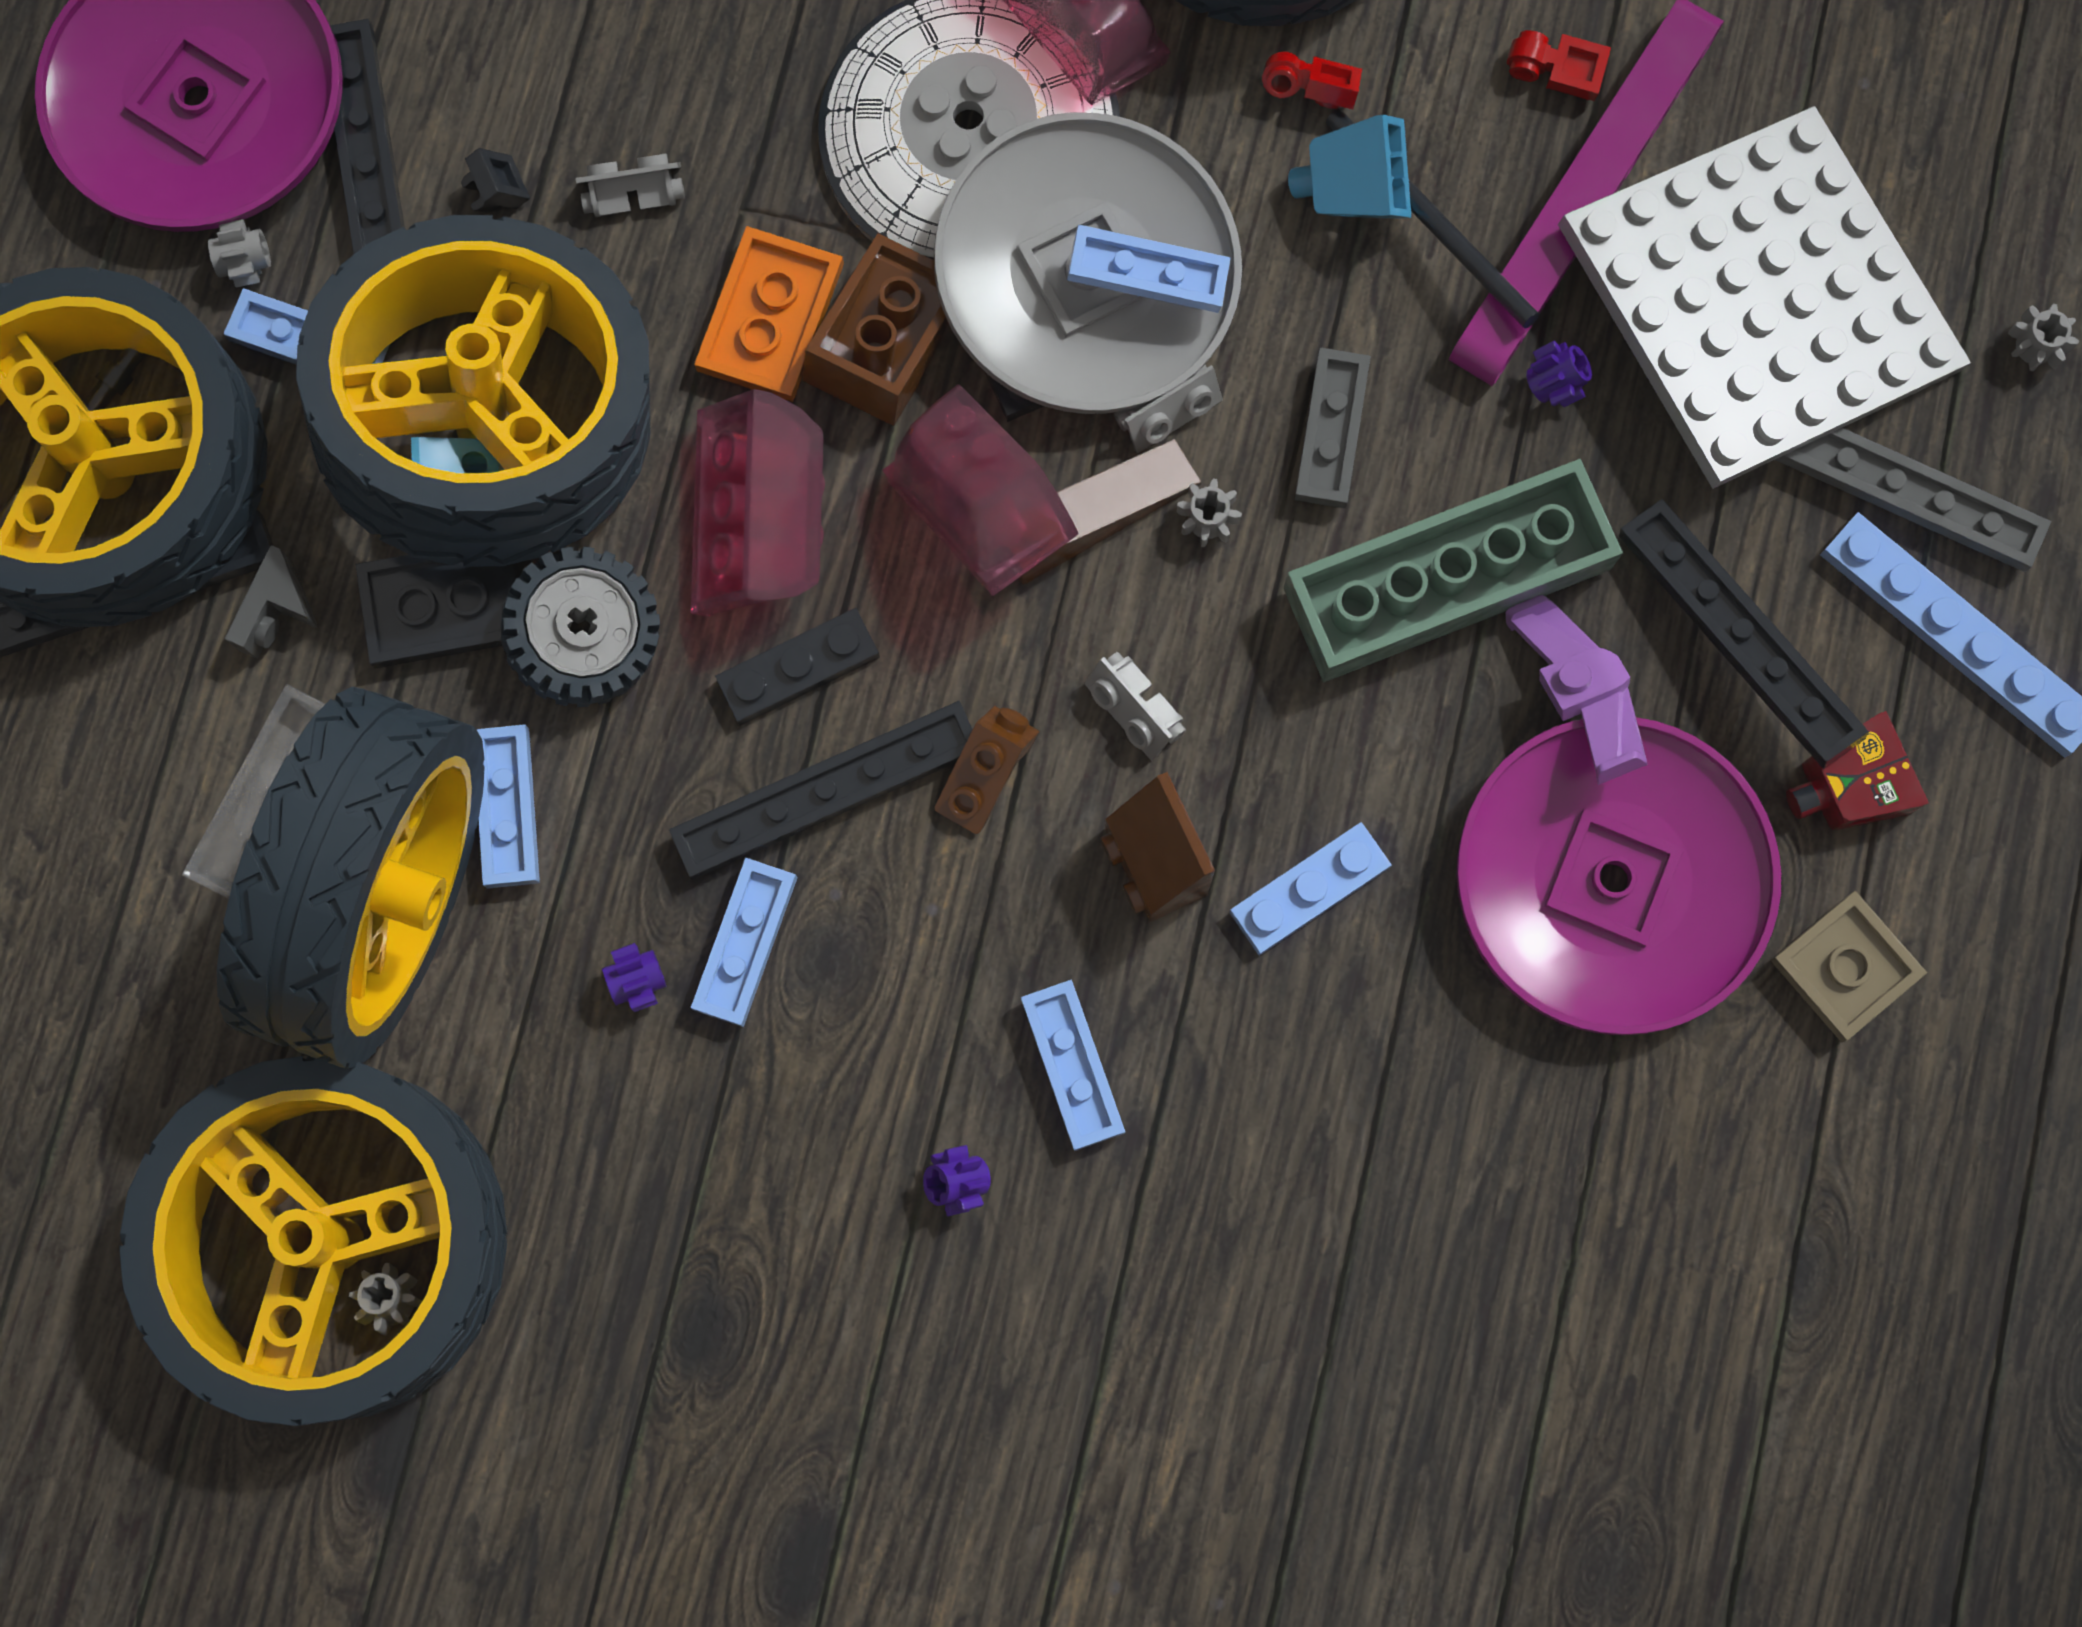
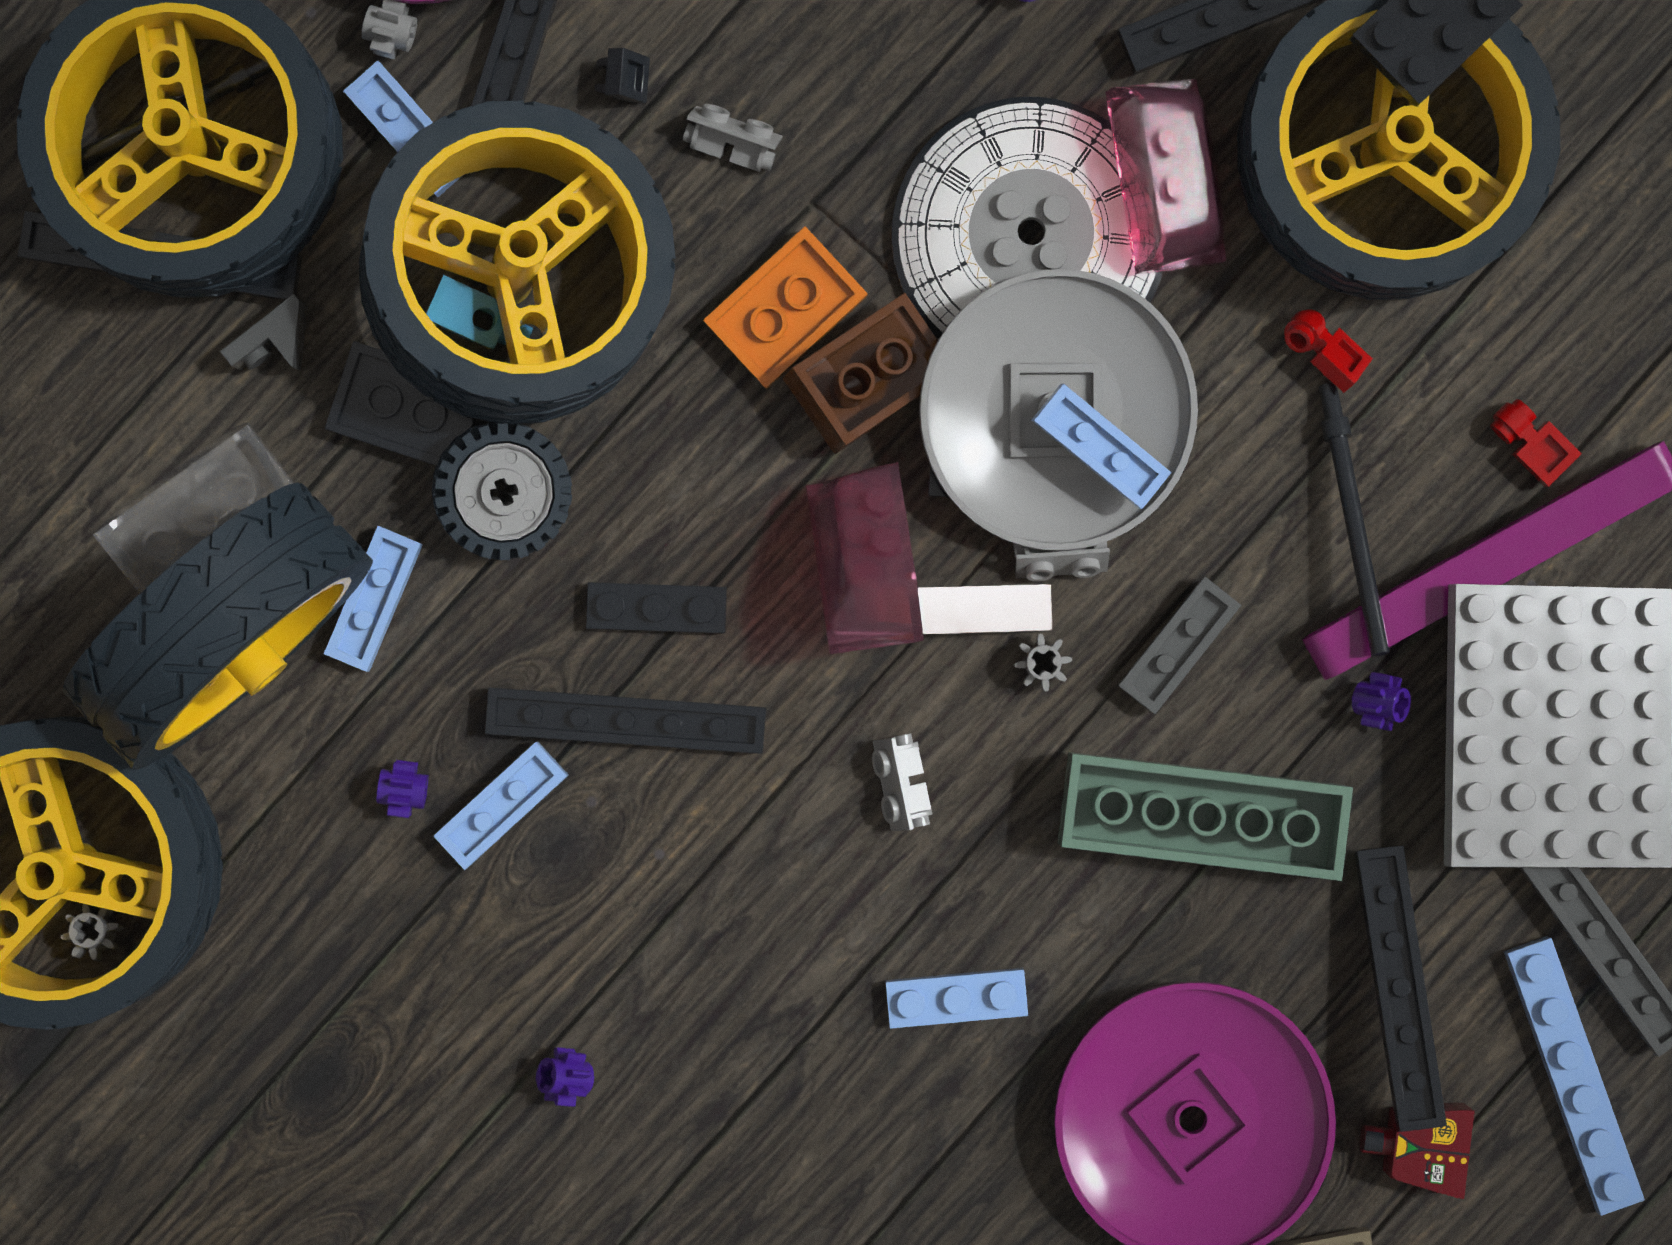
camera: 25 degrees right, 10 degrees up
clear pink windscreen [691,389,825,616] -> none
reddish brown bracket [935,706,1040,834] -> none
light blue plate [1021,979,1125,1151] -> none
reddish brown slope [1100,772,1215,922] -> none
dark azure torso [1288,115,1412,219] -> none
medium lavender plate [1506,595,1648,785] -> none

